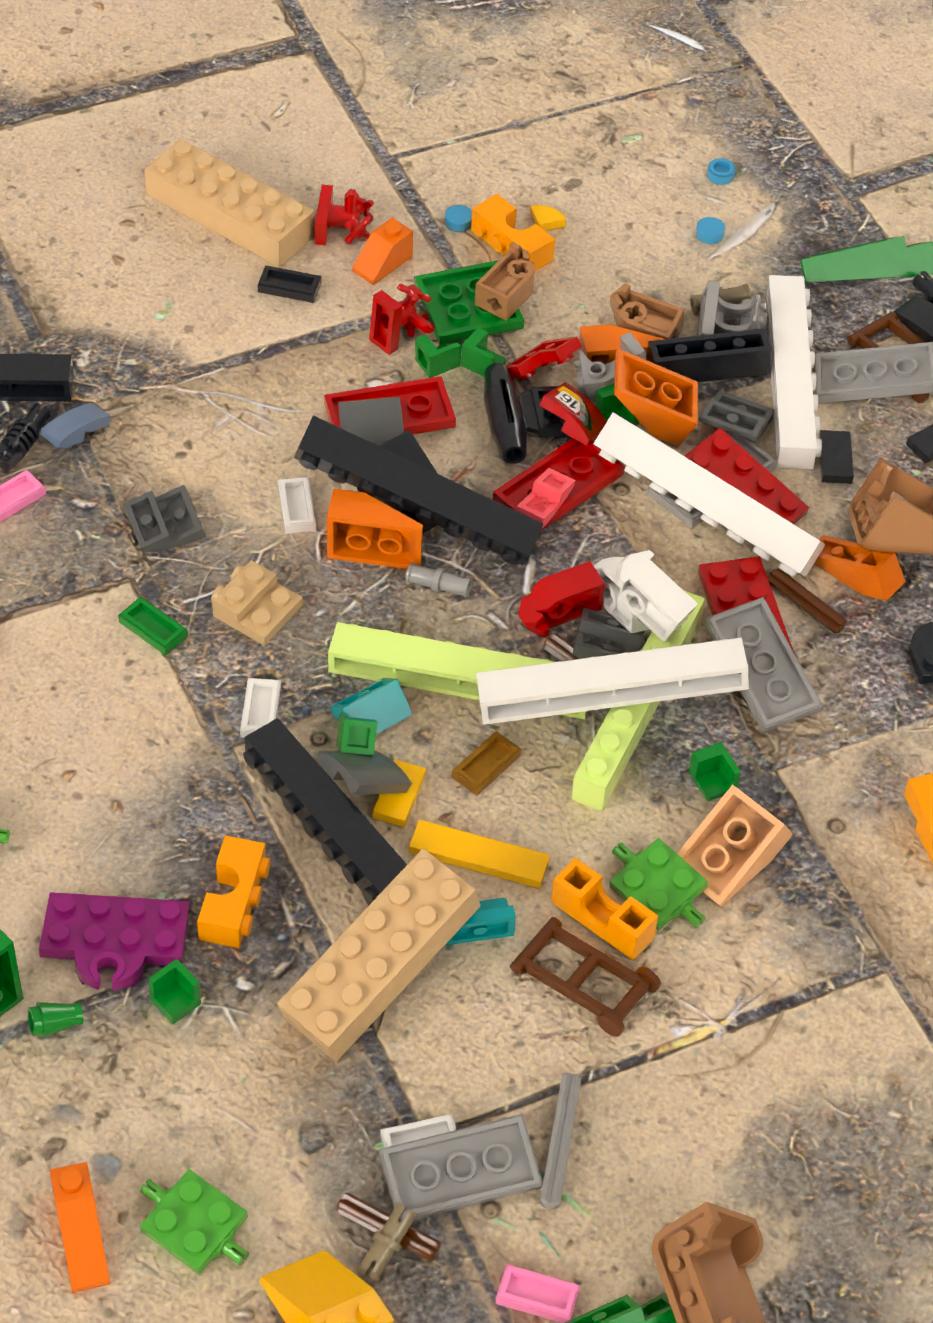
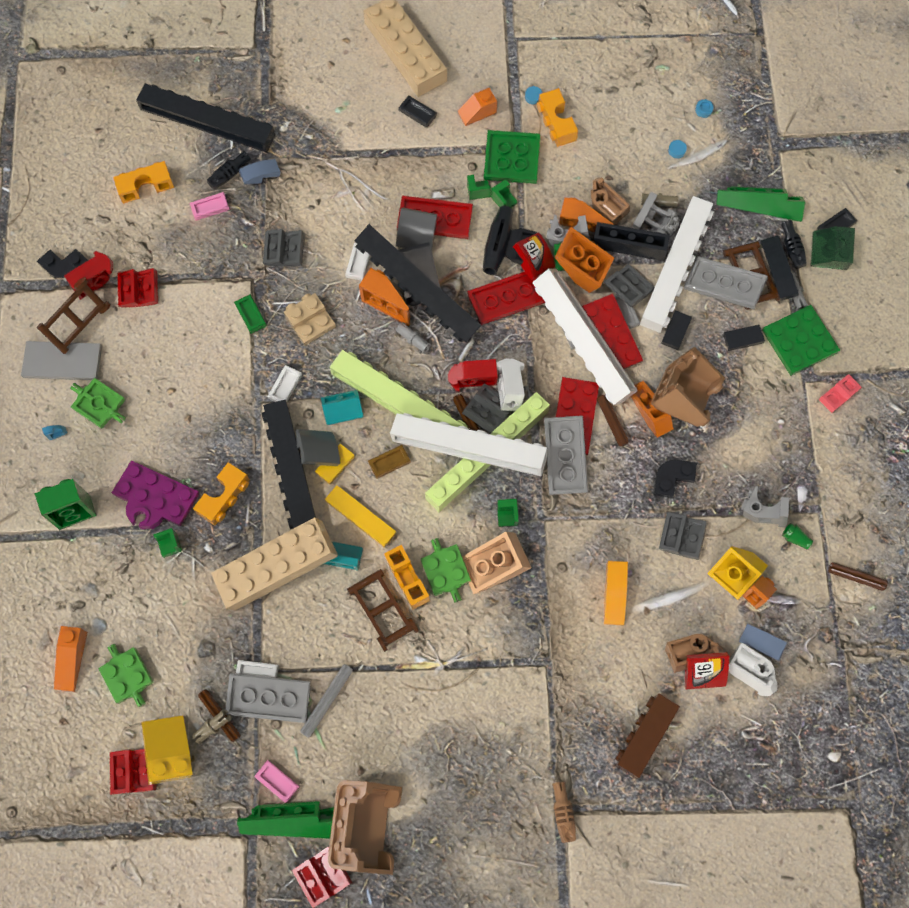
camera: 25 degrees right, 20 degrees up
green cone [28,1002,83,1038] -> none
red piece [315,184,374,245] -> none
green panel [336,712,378,755] -> none
red piece [369,284,435,355] -> none
medium nougat piece [475,242,535,321] -> none
red plate [506,336,582,381] -> none
coral slope [516,468,576,528] -> none
yellow tile [530,205,566,231] -> none
white piece [616,550,698,642] -> none

